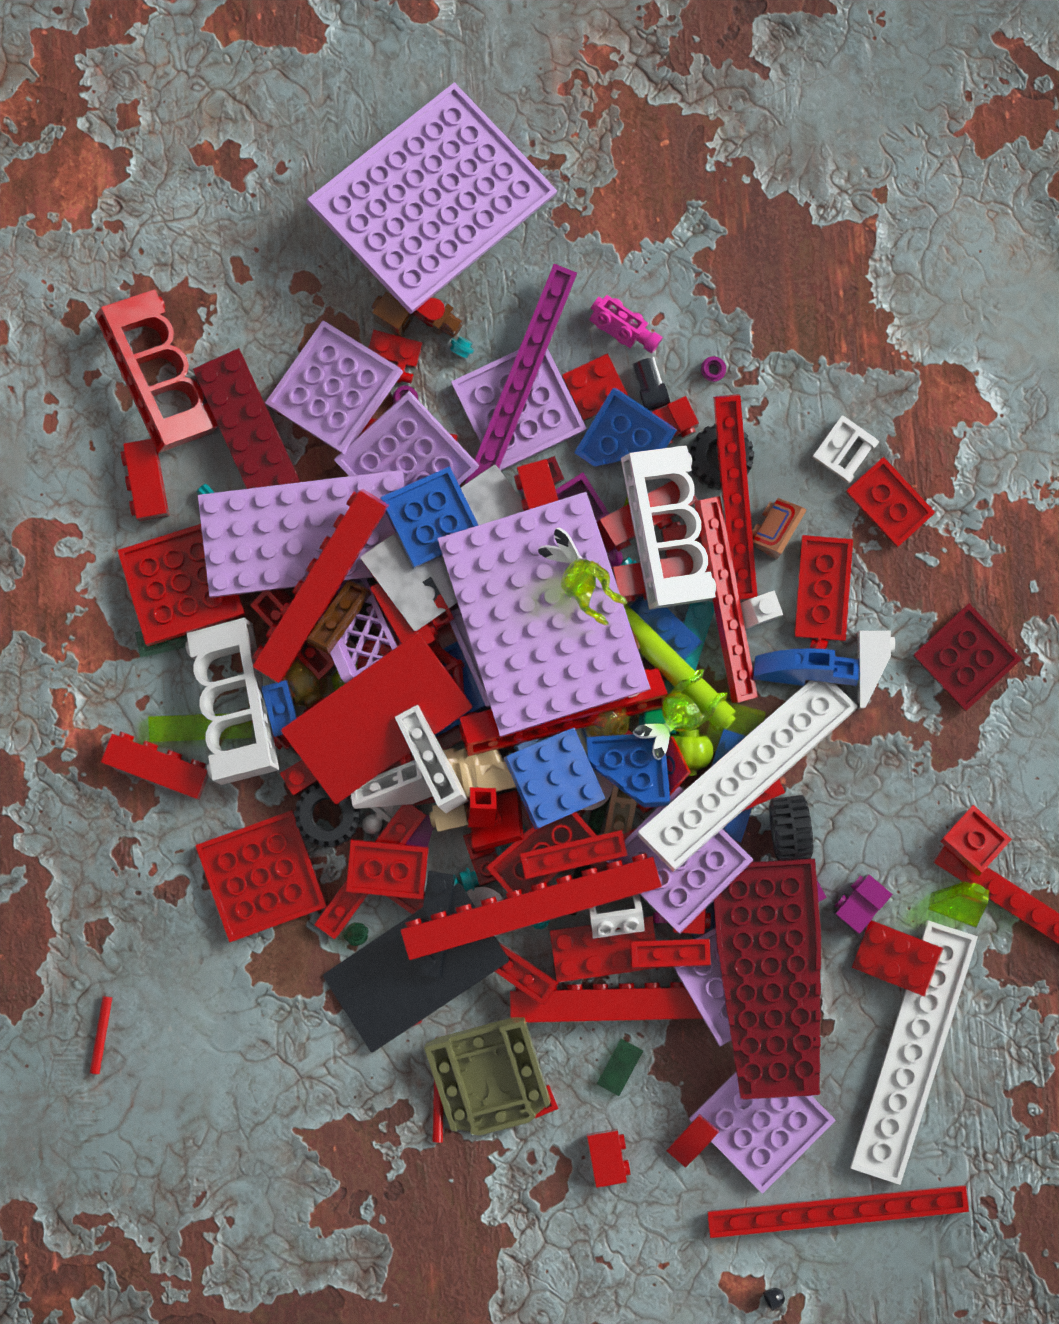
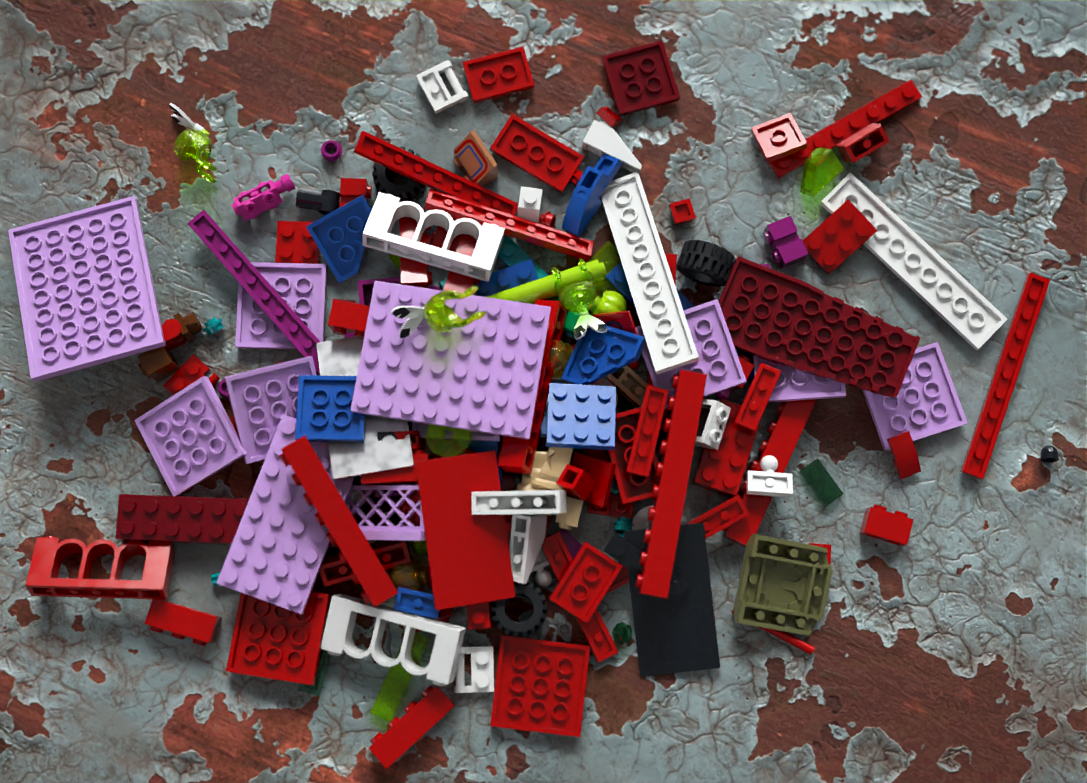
camera: 70 degrees left, 5 degrees down
reddish brown tile [306,580,371,654] -> none
none -> clear neon green hair [169,103,217,183]
none -> clear neon green plate [426,424,472,457]
none -> white plate [454,646,494,693]
none -> red plate [539,211,556,228]
none -> red tile [596,106,622,127]
none -> red plate [669,198,696,226]
none -> white plate [747,455,793,498]
none -> red brick [837,123,889,163]

